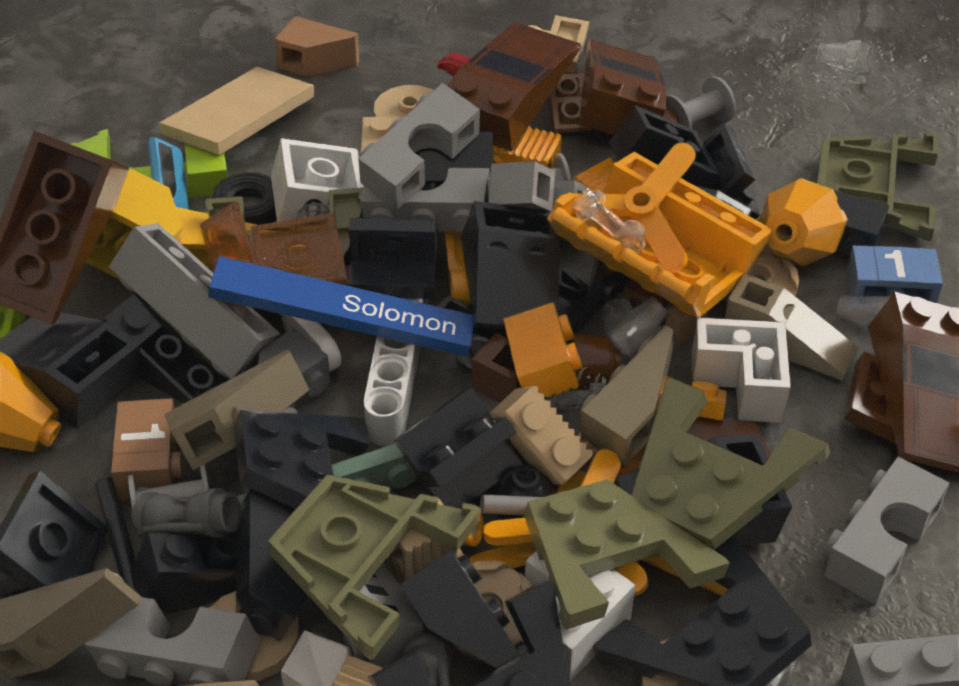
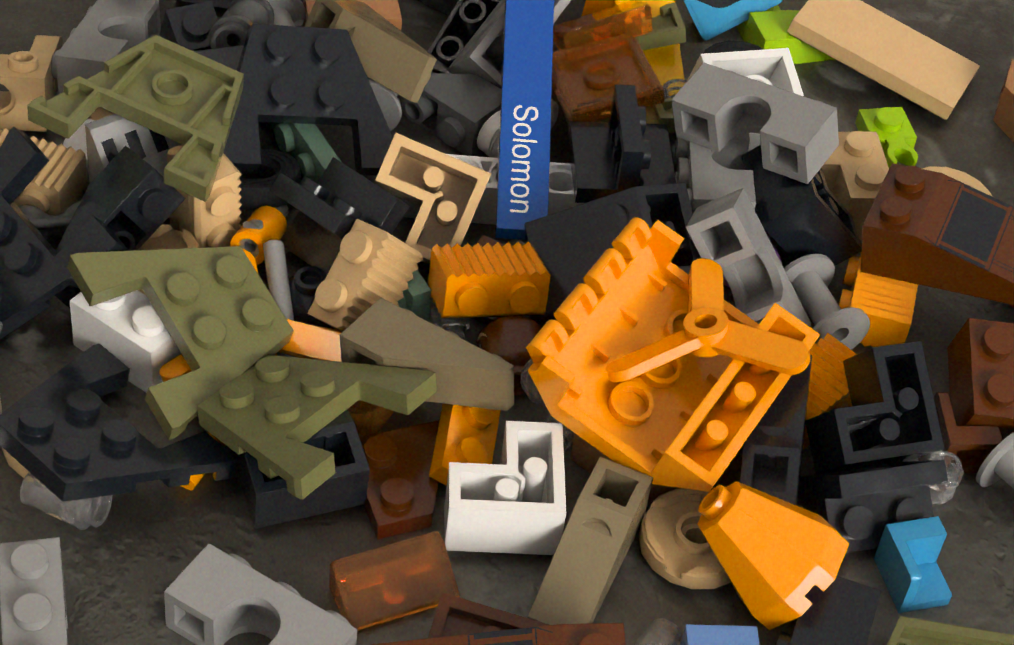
camera: 80 degrees right, 0 degrees up
clear bar [572,187,646,255] -> none
none -> clear orange slope [329,531,460,630]
none -> tan brick [375,133,491,265]
none -> lime plate [855,107,918,168]
none -> dark azure panel [874,516,952,613]

